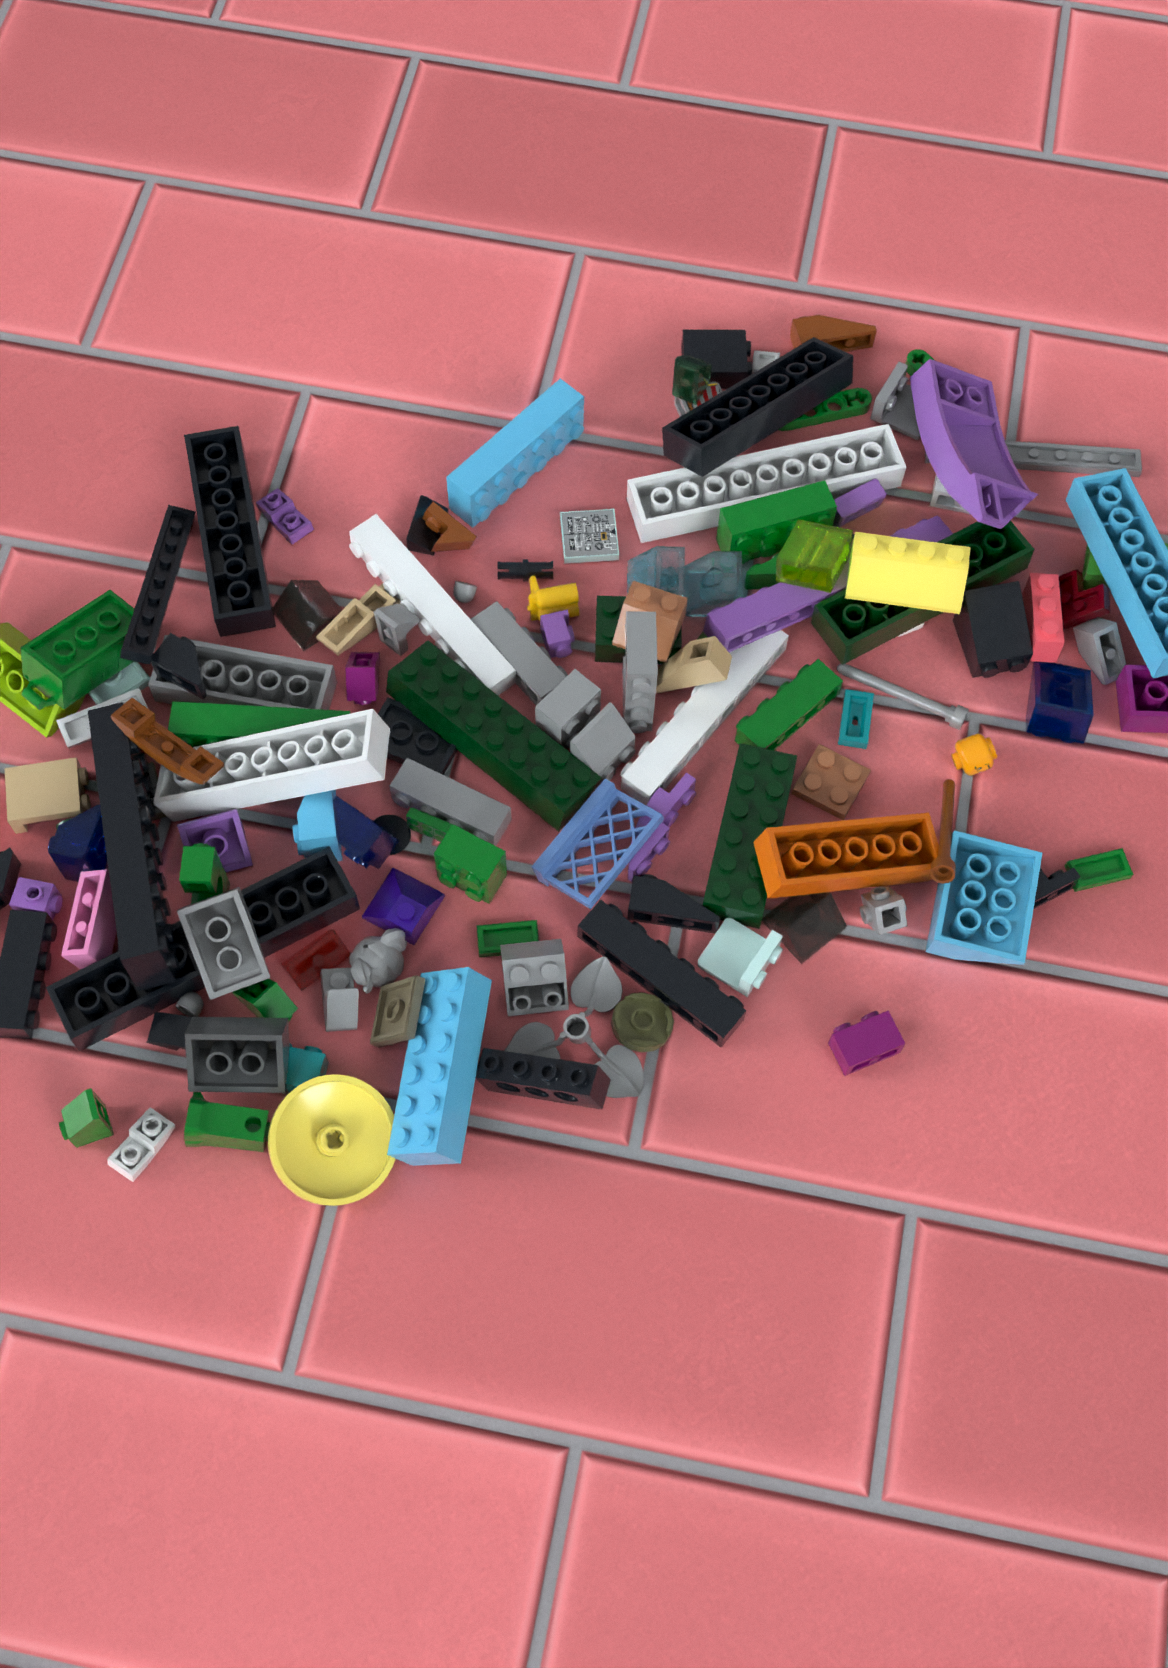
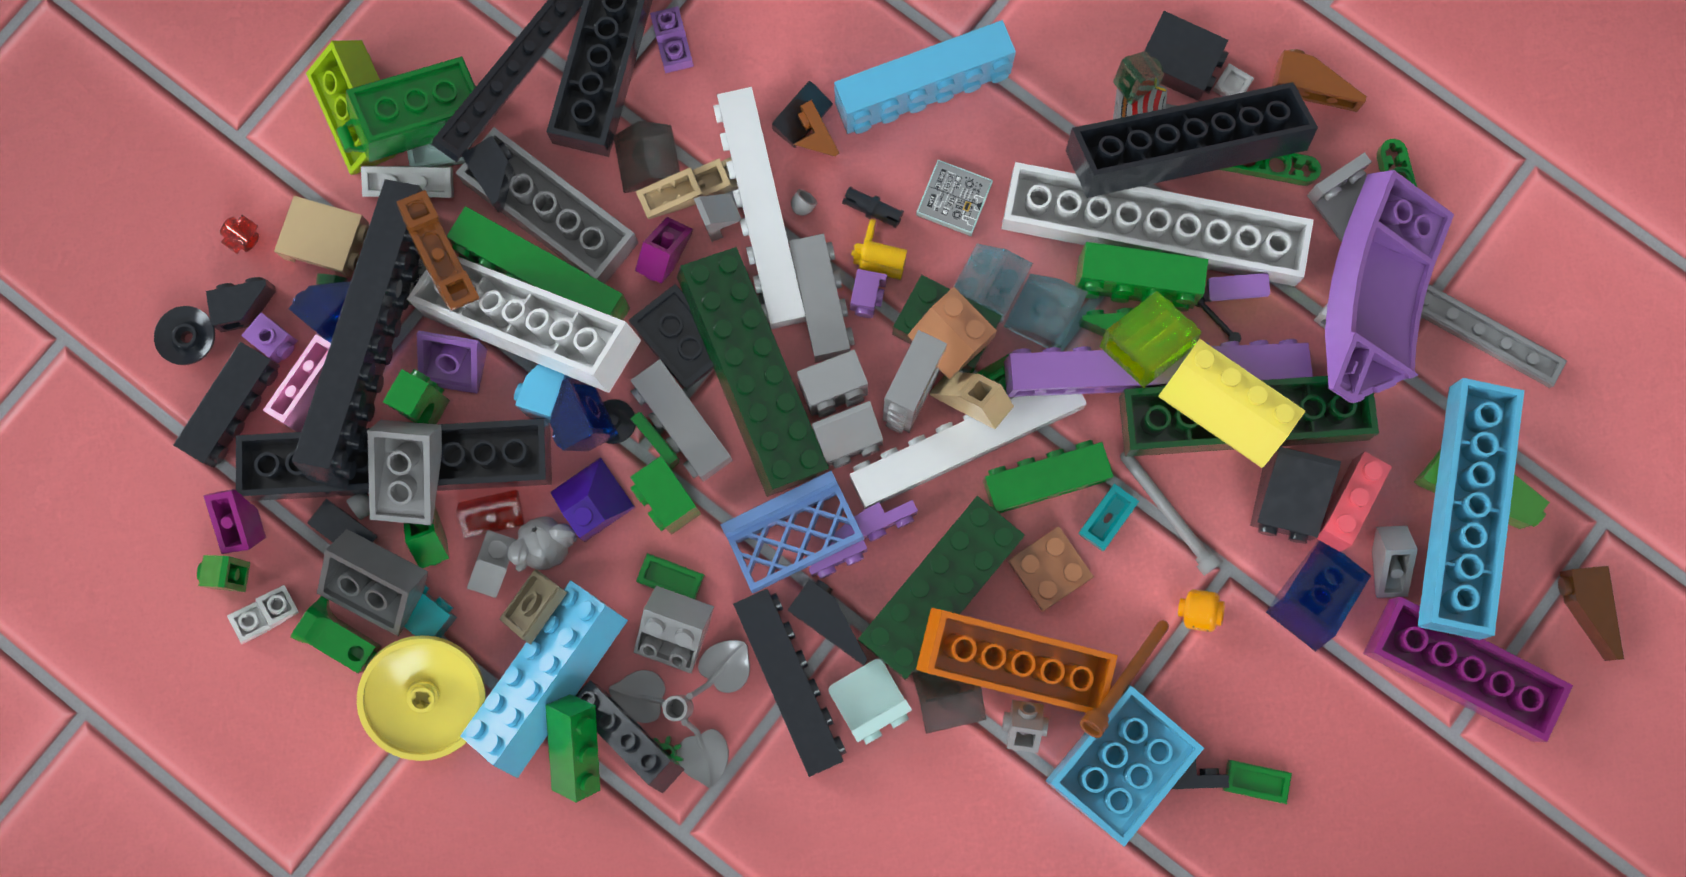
camera: 30 degrees right, 15 degrees up
olive tile [611,992,674,1053] -> none
magenta brick [828,1010,906,1076] -> none
dark red plate [1059,569,1110,630] -> none
none -> magenta slope [204,489,266,554]
none -> green brick [546,694,600,803]

